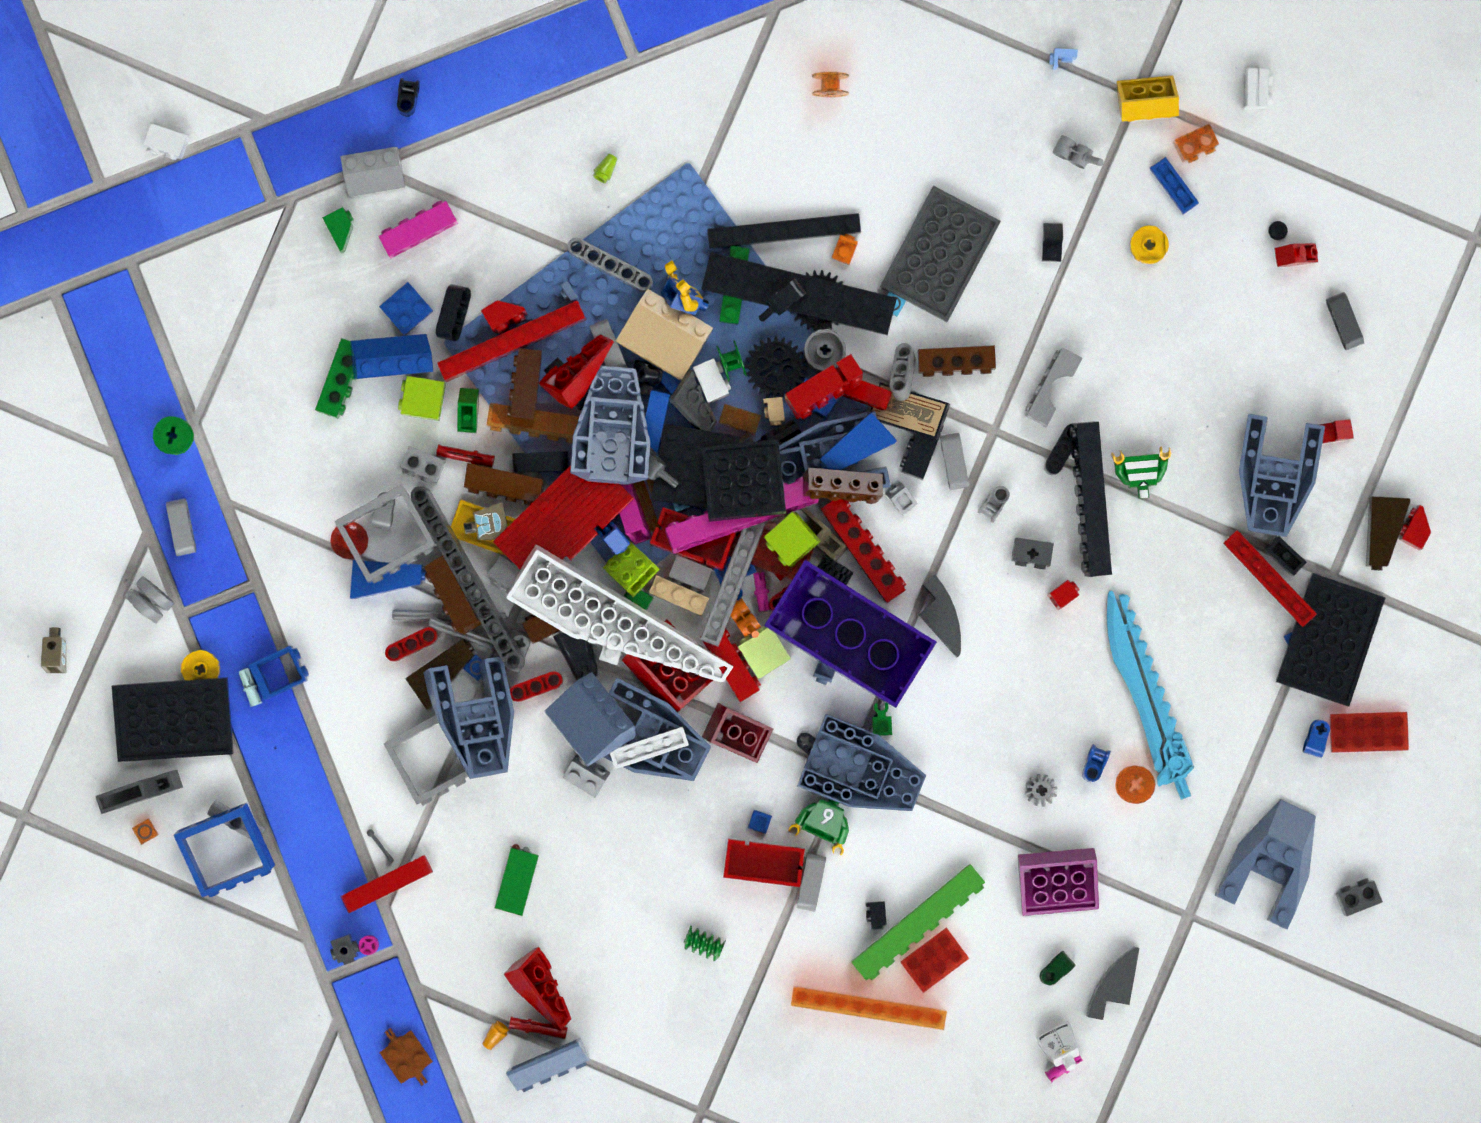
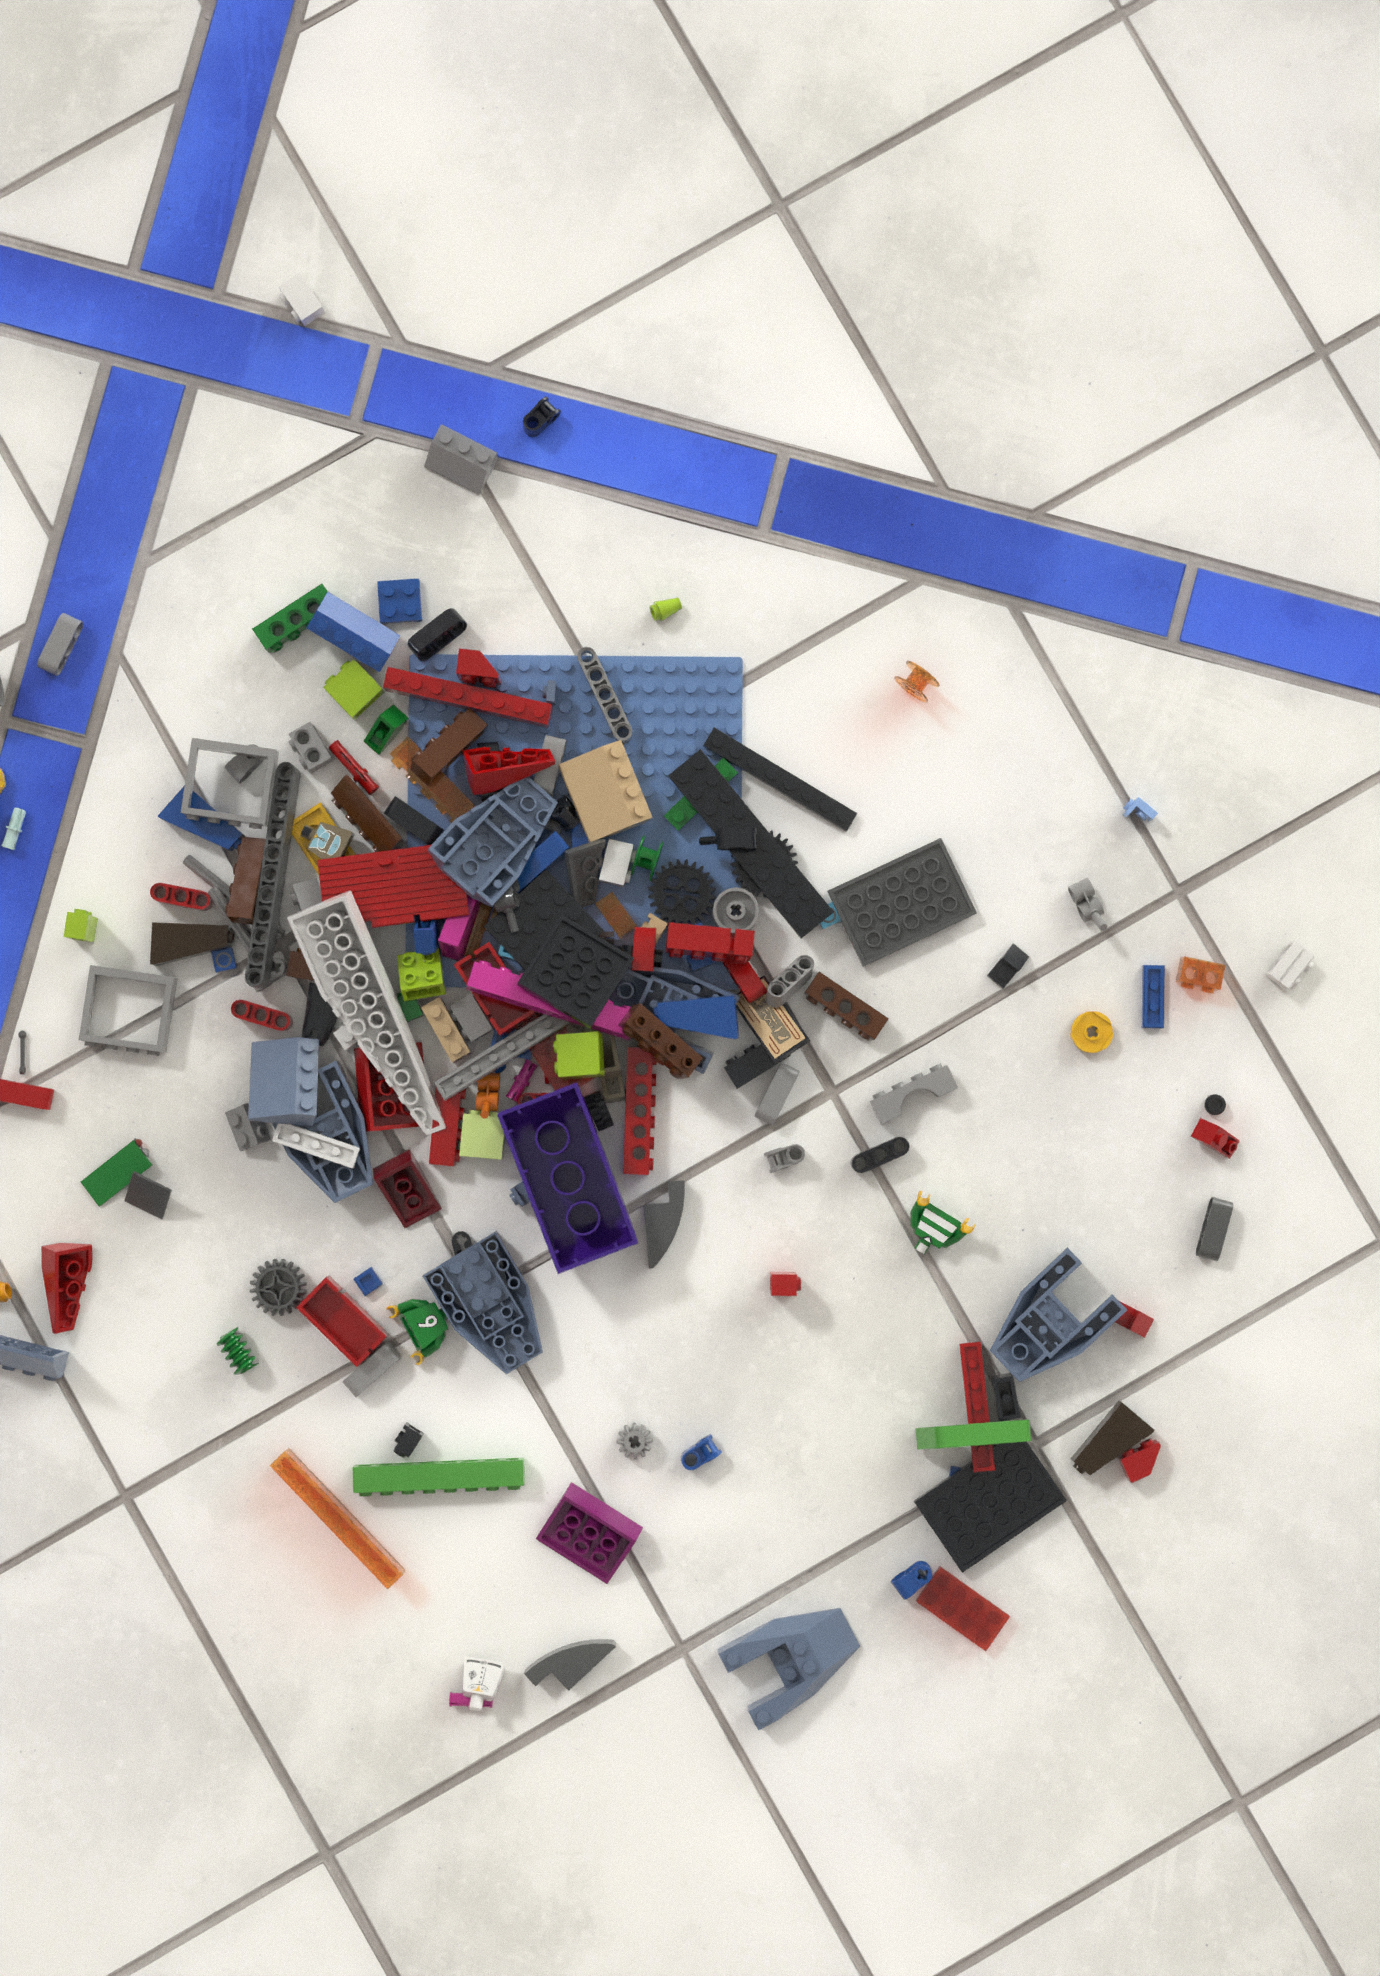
camera: 30 degrees right, 0 degrees up
green piece [153,416,194,455] -> none
blue window [249,646,309,700] -> none
green slope [322,207,354,253] -> none
clear red dish [330,522,369,559] -> none
dark pink brick [378,200,458,259] -> none
sand blue wedge [423,656,514,779] -> none
red pin [509,1016,568,1039] -> none
torso [661,260,709,315] -> none
orange bracket [832,234,858,265] -> none
green plate [872,703,892,736] -> none
light grey bracket [885,482,918,515] -> none
clear red plate [900,927,970,993] -> none
dark grey brick [1011,538,1054,570] -> none
dark green piece [1039,951,1076,986] -> none
black brick [1069,421,1112,577] -> none
medium azure piece [1107,591,1194,800] -> none
clear orange piece [1115,765,1156,804] -> none
yellow slope [1117,75,1179,122] -> none
dark grey brick [1336,878,1383,916] -> none
none -> lime brick [63,909,98,943]
none -> dark grey piece [124,1171,172,1219]
none -> dark grey gear [250,1259,307,1316]
none -> red slope [632,927,656,971]
none -> bright green beam [915,1419,1031,1450]

